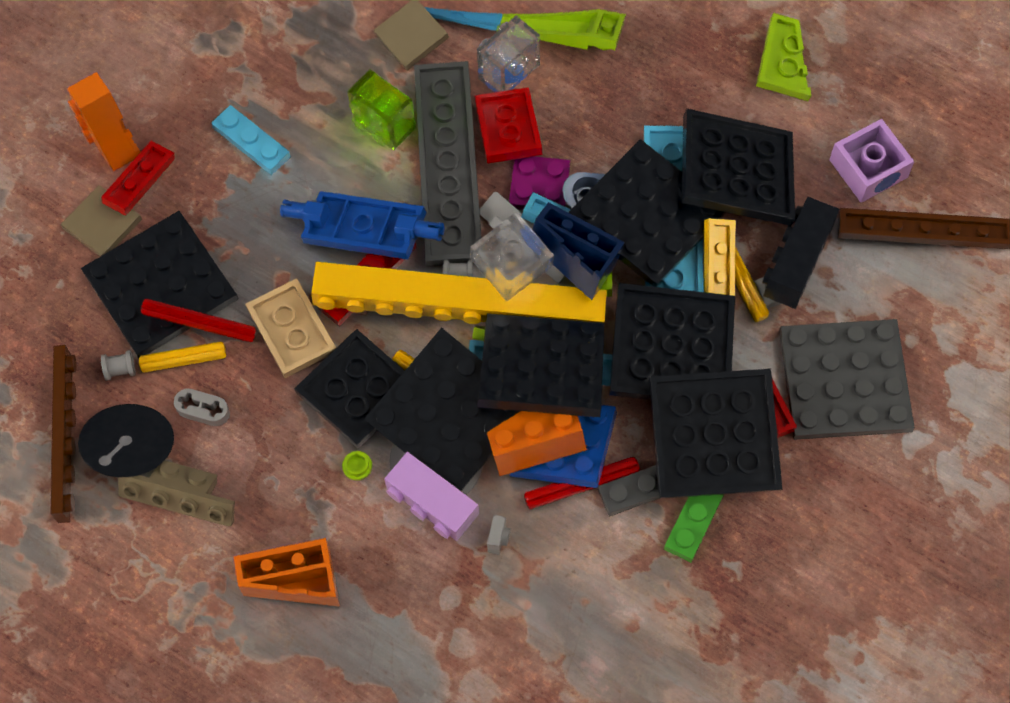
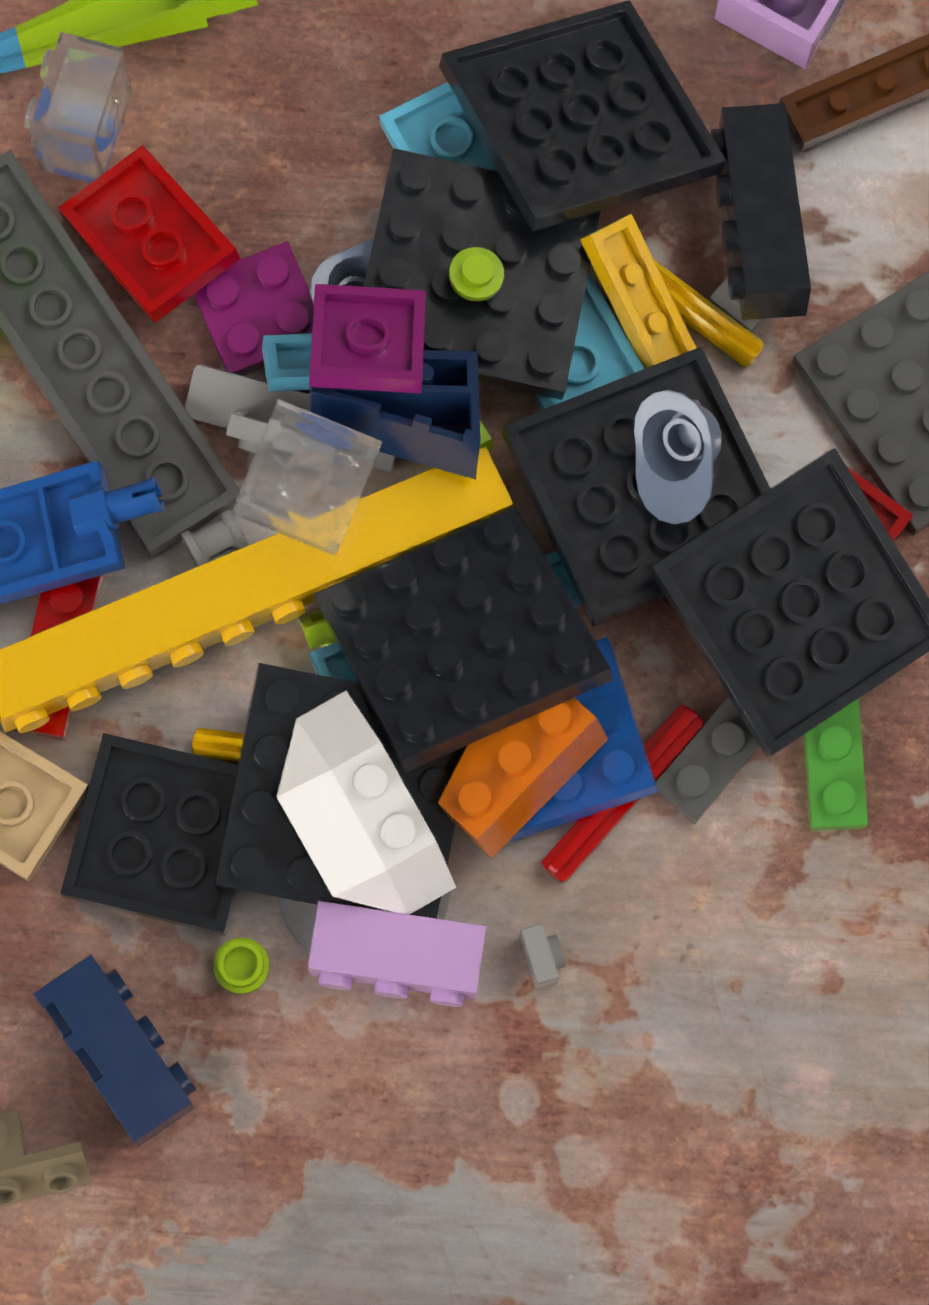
camera: 35 degrees left, 10 degrees up
orange wedge [234,538,340,607] -> none
none -> dark blue wedge [33,954,196,1147]
none -> white wedge [276,691,456,915]
none -> magenta plate [309,284,426,394]
none -> lime plate [449,247,504,301]
none -> sand blue piece [634,390,722,524]

